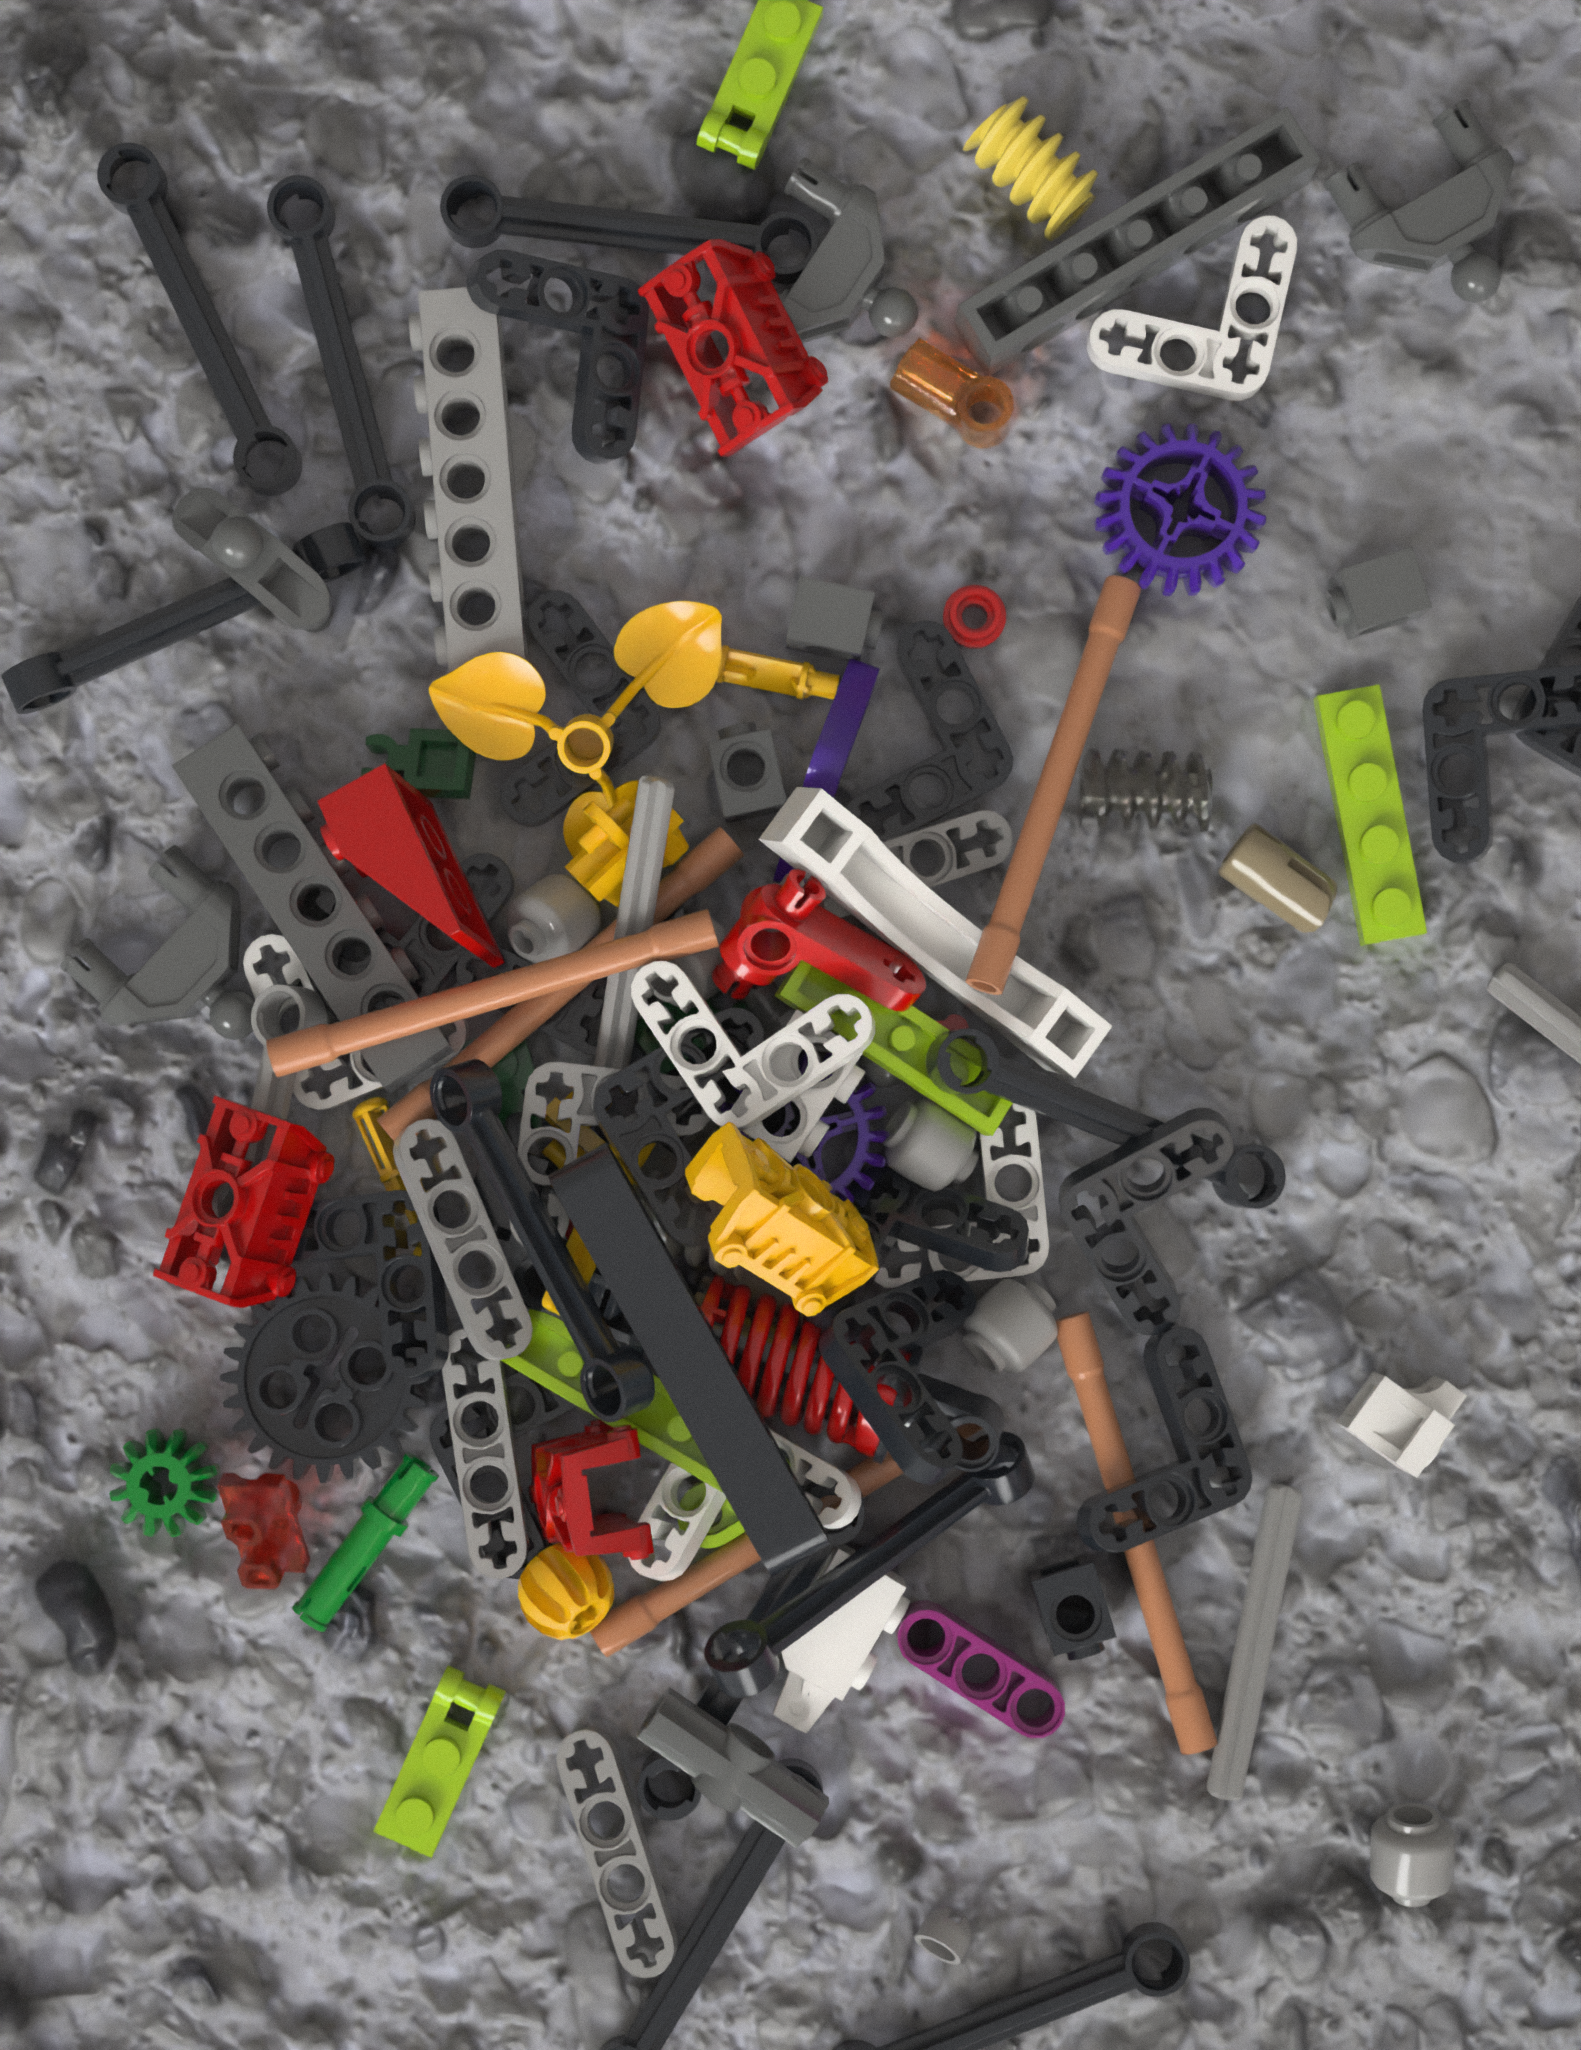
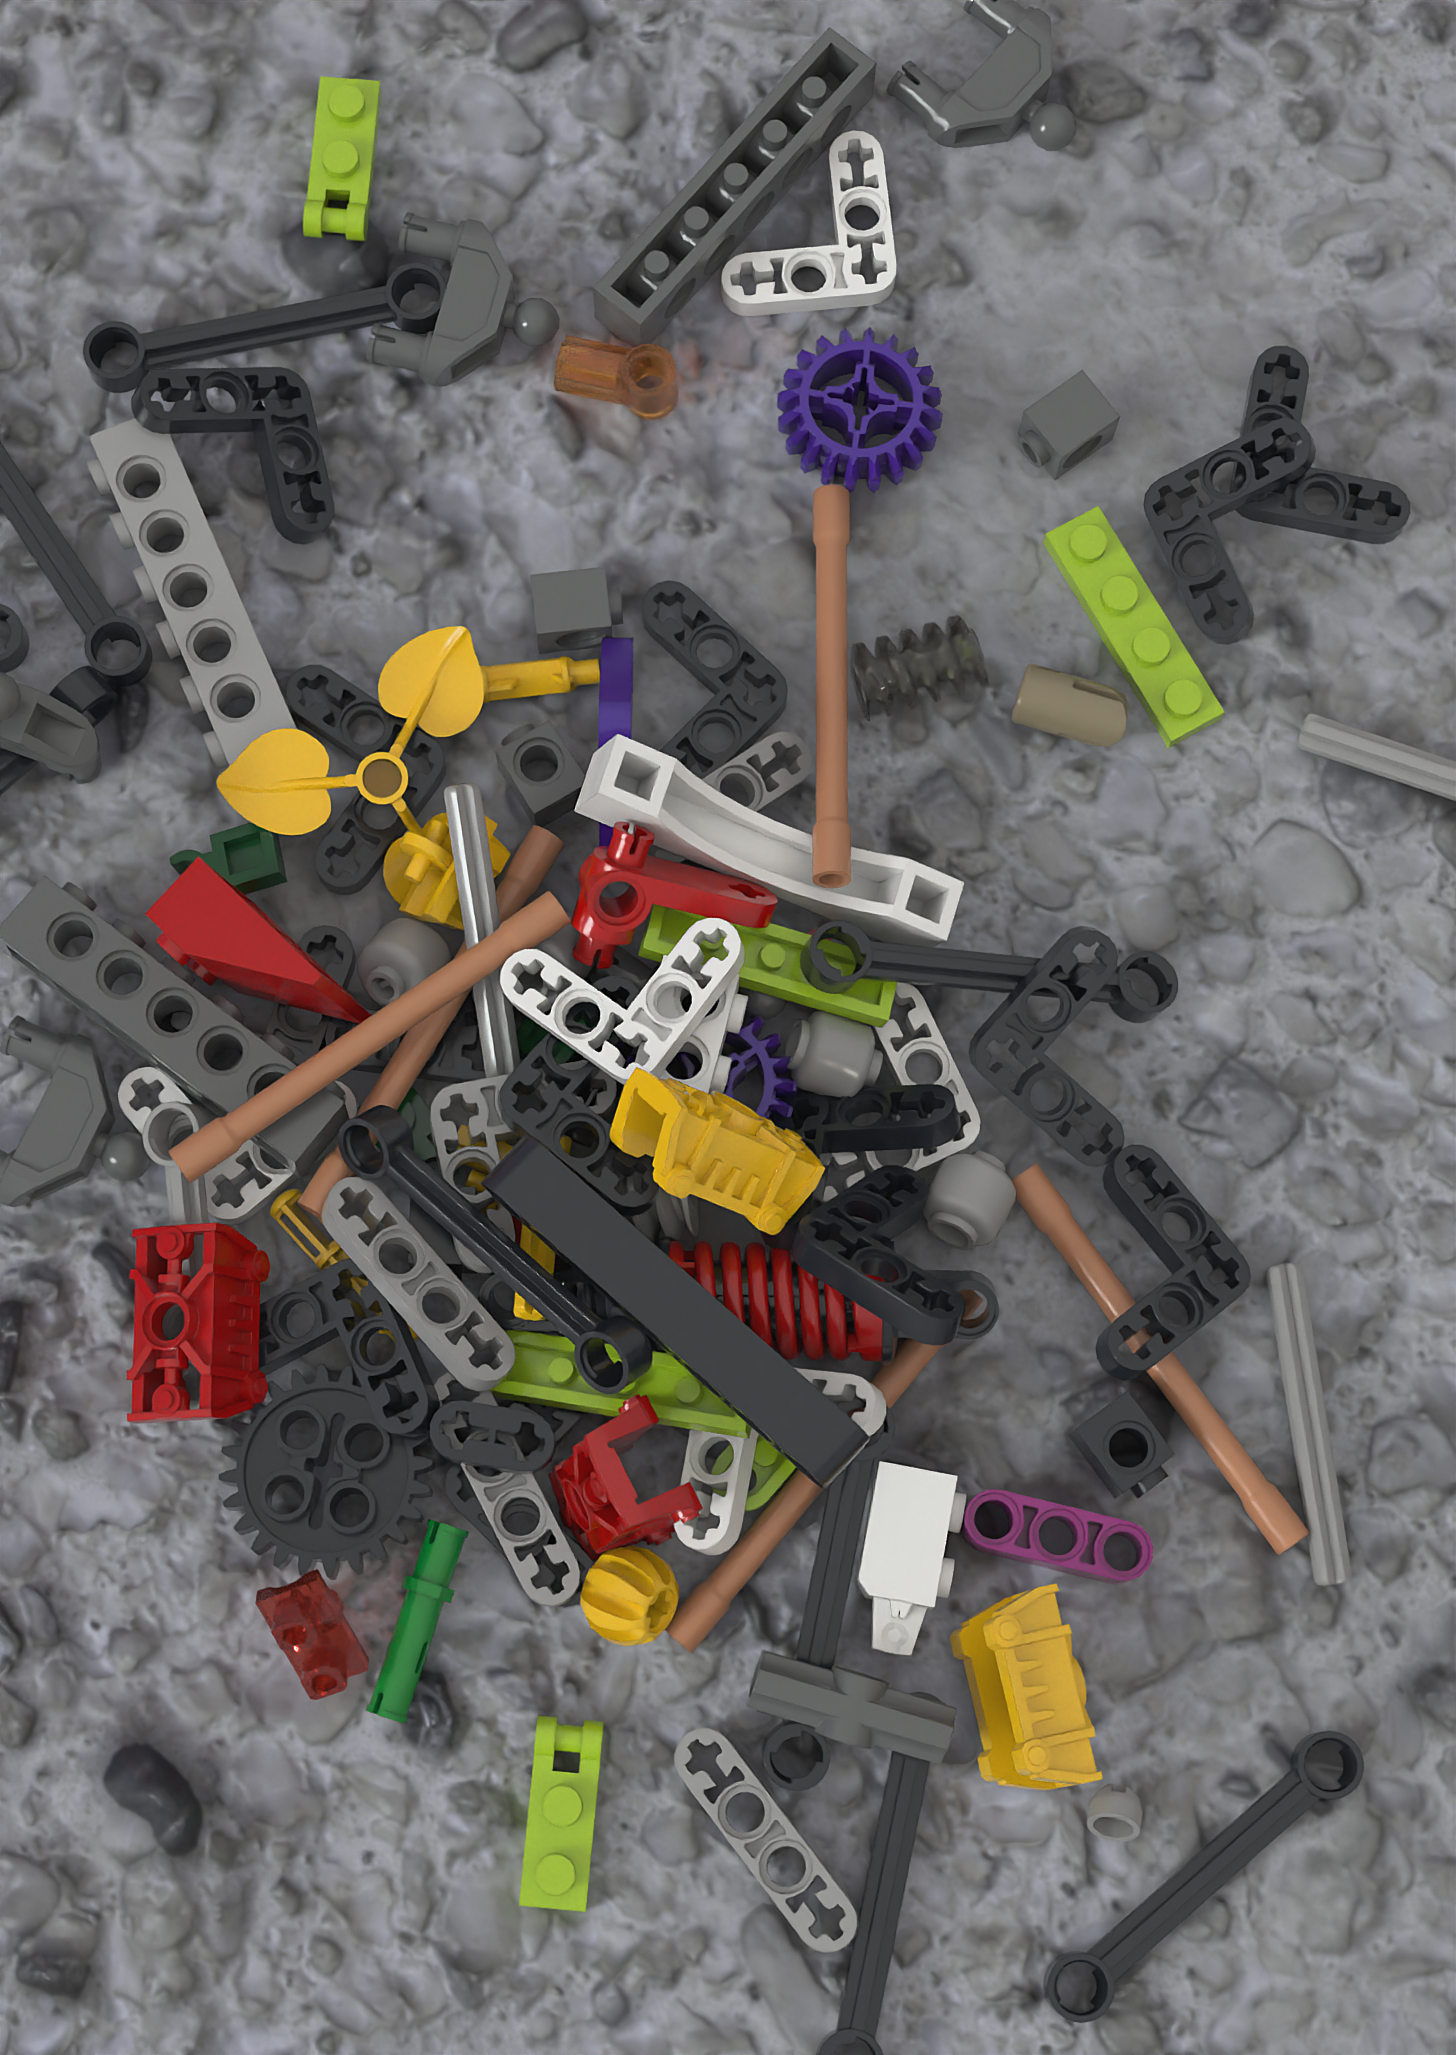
camera: 20 degrees left, 10 degrees down
green gear [109,1428,220,1537] -> none
red piece [638,239,828,457] -> none
black piece [704,1431,1035,1698] -> none
red plate [943,585,1006,649] -> none
light yellow piece [962,96,1099,241] -> none
white brick [1336,1371,1467,1478] -> none
none -> black beam [430,1400,556,1475]
none -> yellow piece [949,1583,1103,1790]

